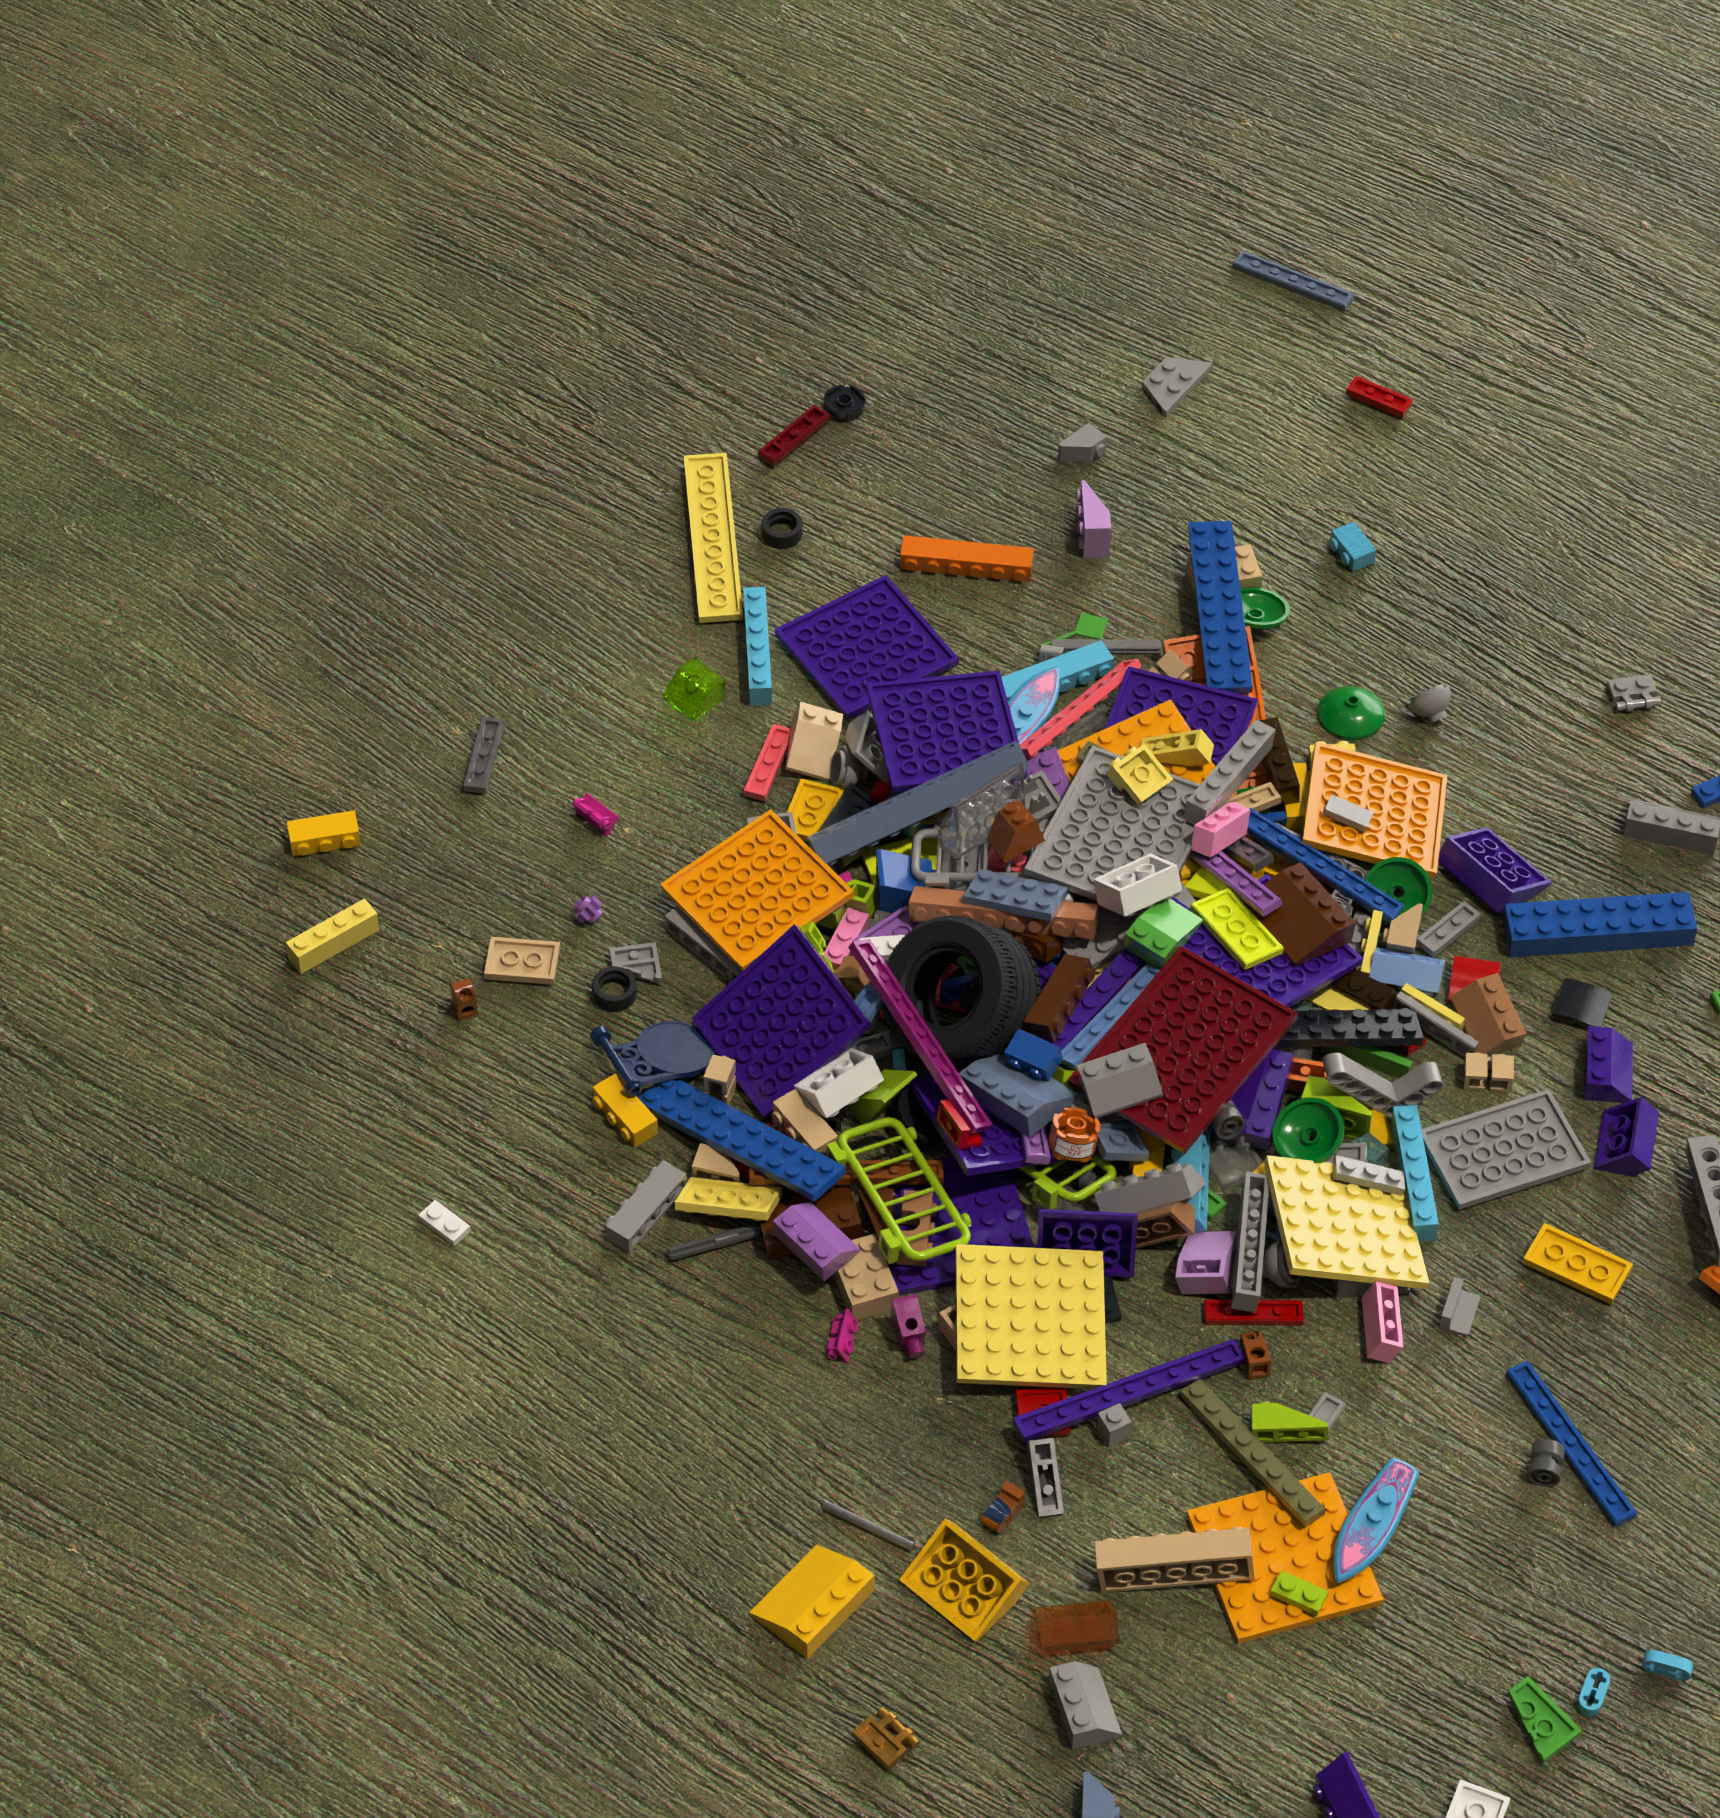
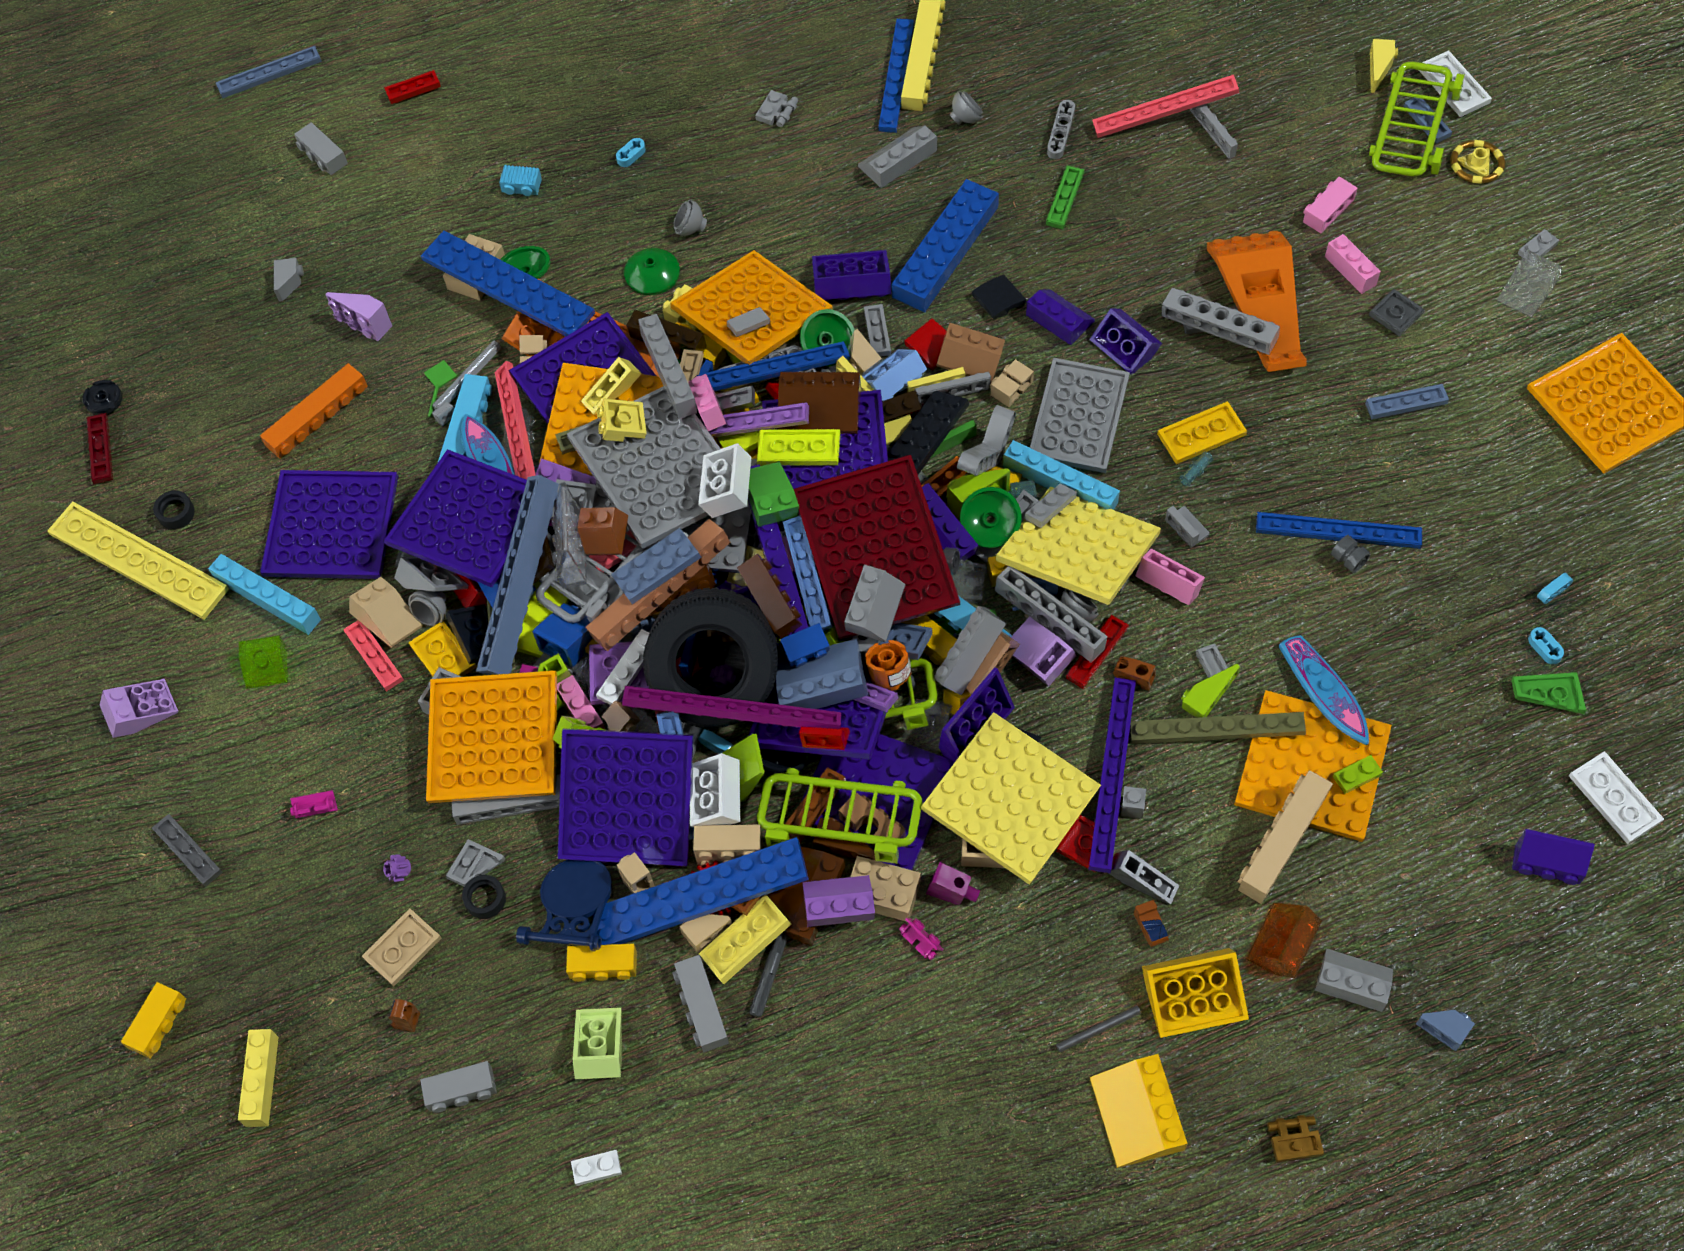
camera: 50 degrees left, 10 degrees up
light grey wing [1142,357,1212,417] -> none
none -> lavender slope [100,679,178,738]
none -> light grey brick [294,122,348,175]
none -> light grey brick [420,1061,497,1113]
none -> yellowish green slope [573,1008,622,1079]
none -> medium azure beam [616,138,646,167]
none -> clear light blue pin [1179,451,1214,486]

